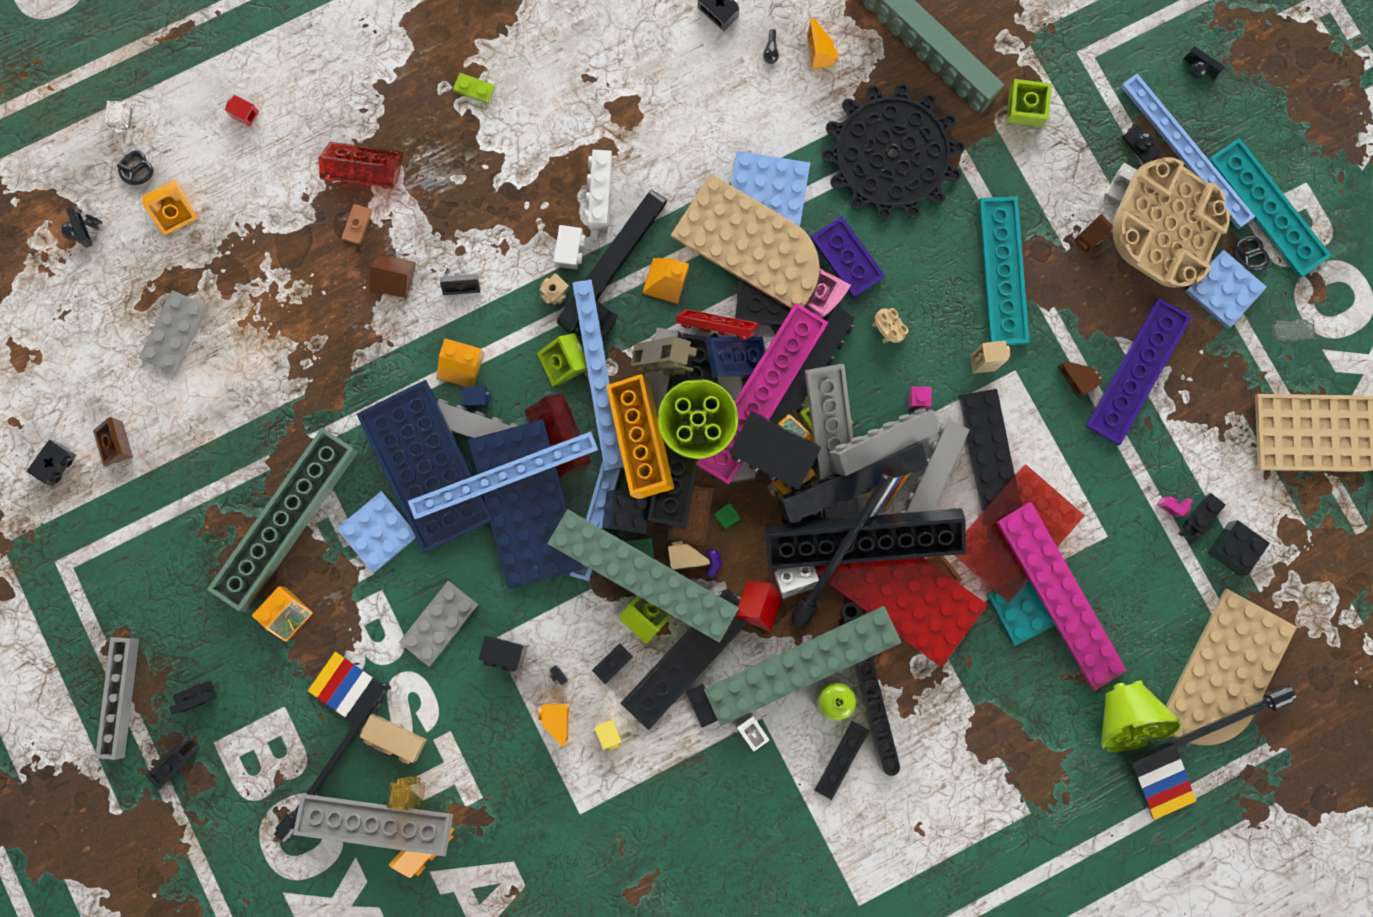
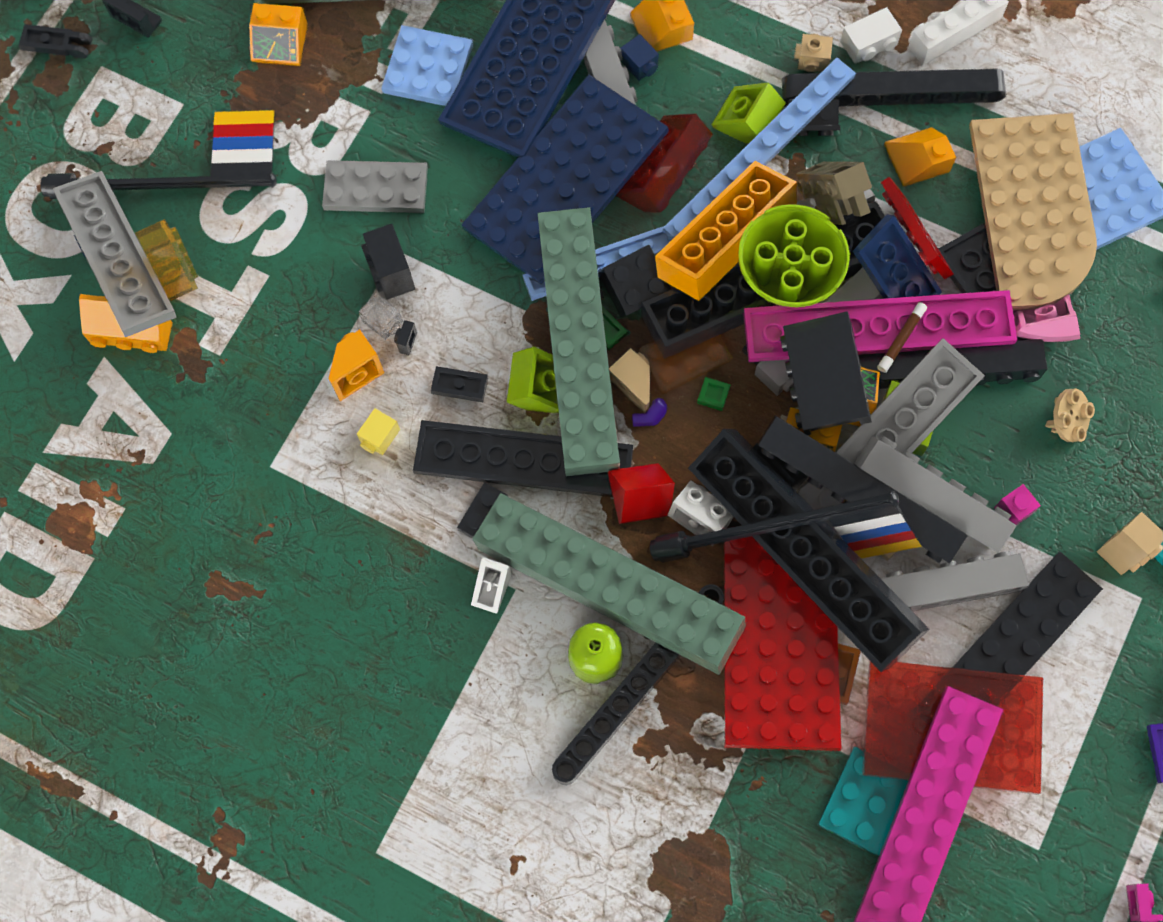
camera: 60 degrees right, 10 degrees down
tan brick [360,714,427,764] -> none
light blue plate [408,432,598,519] -> none
dark purple plate [810,216,885,299] -> none
black tile [814,720,869,800] -> none
none -> reddish brown bar [877,302,927,373]

